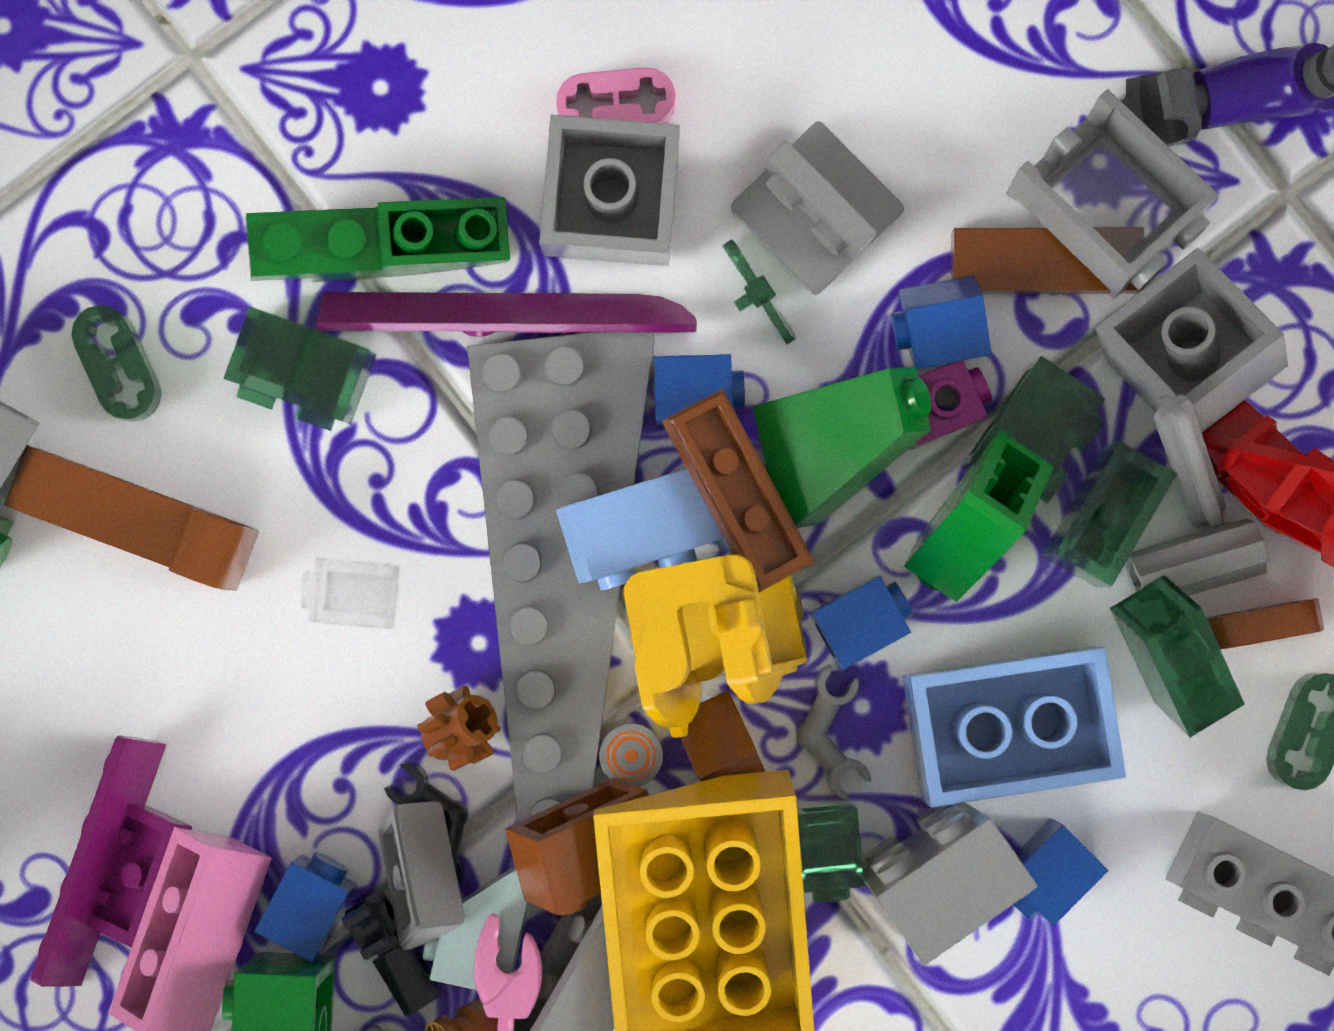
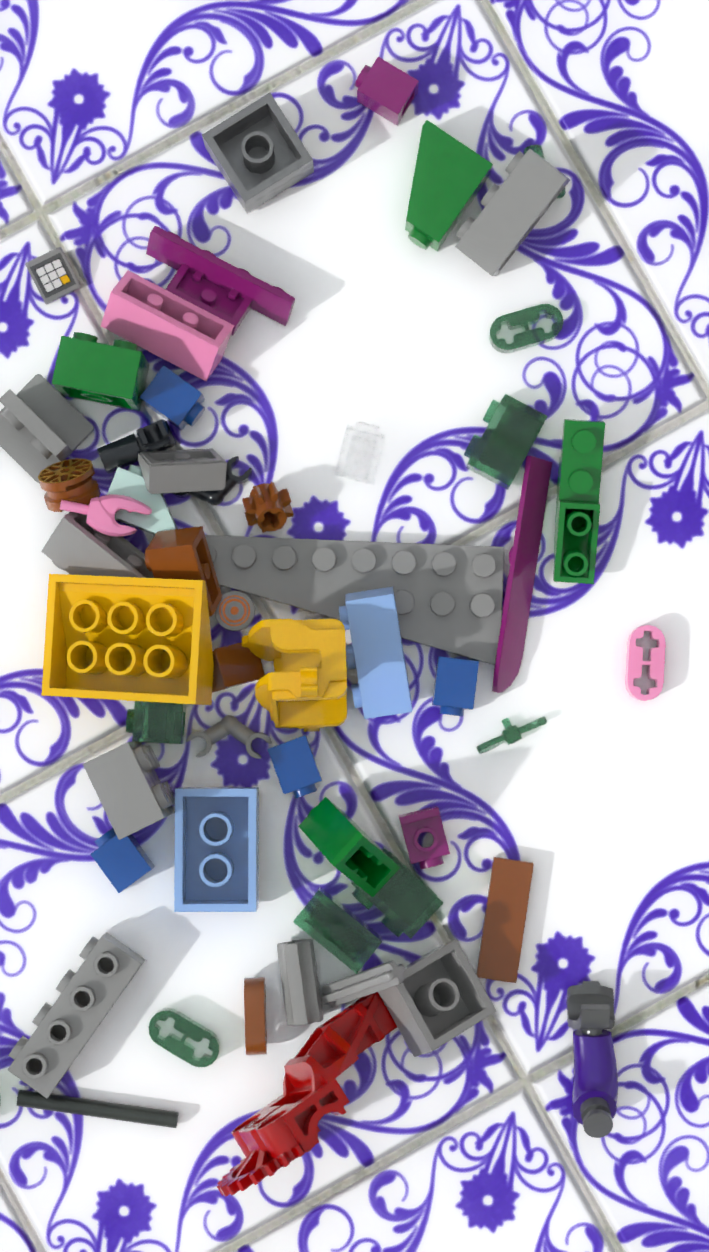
camera: 100 degrees right, 0 degrees up
dark orange beam [4,445,260,591] -> none
light grey brick [539,114,680,266] -> none
dark orange tile [662,389,815,592] -> none
light grey bracket [731,121,904,295] -> none
green slope [752,367,931,529] -> none
blue brick [891,275,992,369] -> none
light grey window [1006,89,1218,299] -> none
clear green brick [1109,575,1245,738] -> none

